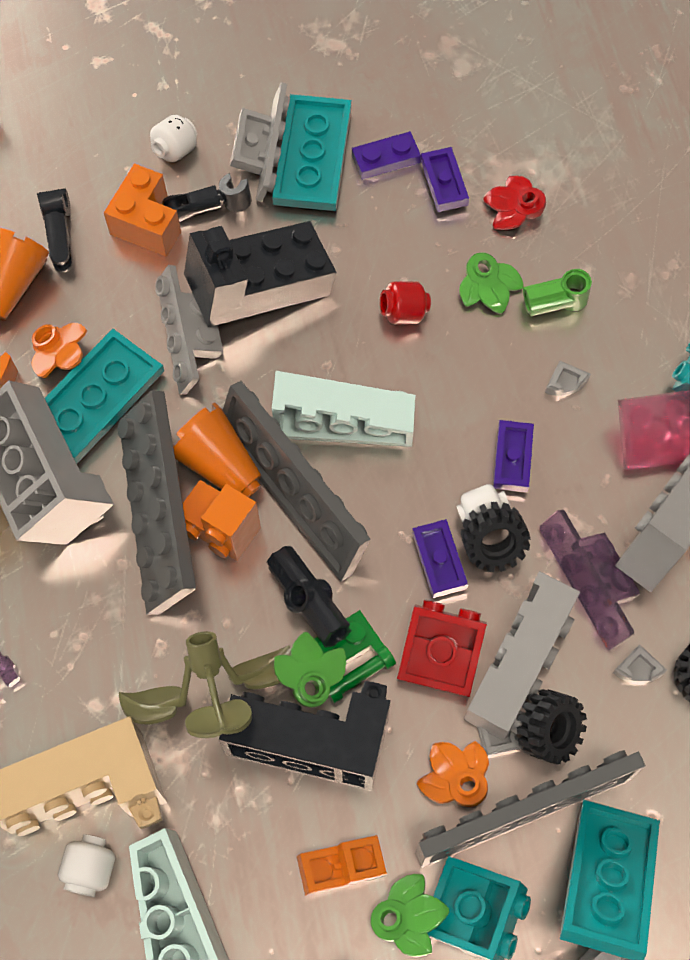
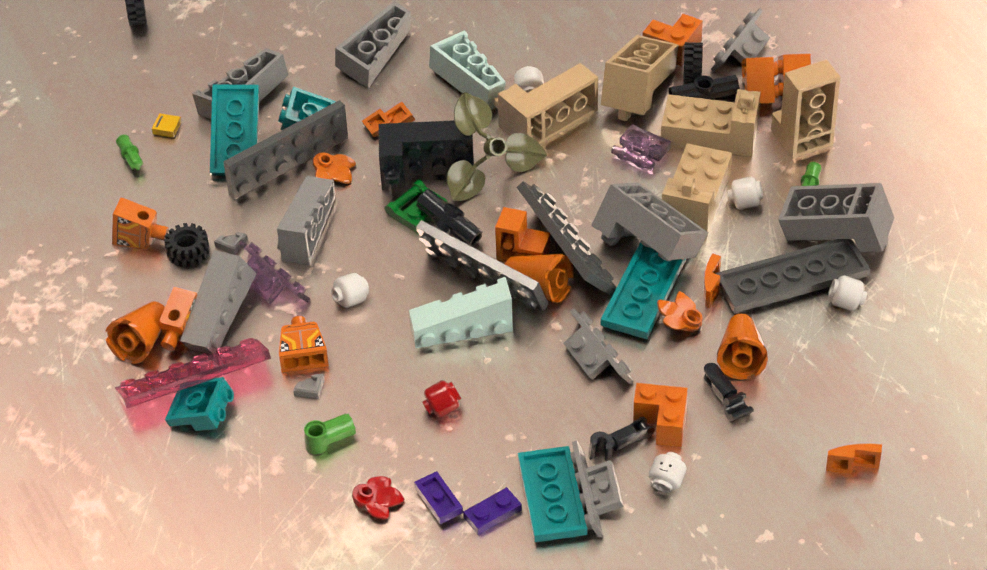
camera: 165 degrees right, 20 degrees down
black hinge [184,221,337,327] -> none
bright green plate [274,632,346,708] -> none
bright green plate [371,874,450,957] -> none
red plate [397,600,487,697] -> none
dark purple plate [412,519,468,598] -> none
bright green plate [459,253,524,314] -> none
black tyre [461,502,531,572] -> none
dark purple plate [493,420,534,492] -> none
black tyre [517,689,587,764] -> none
none -> orange torso [279,316,329,373]

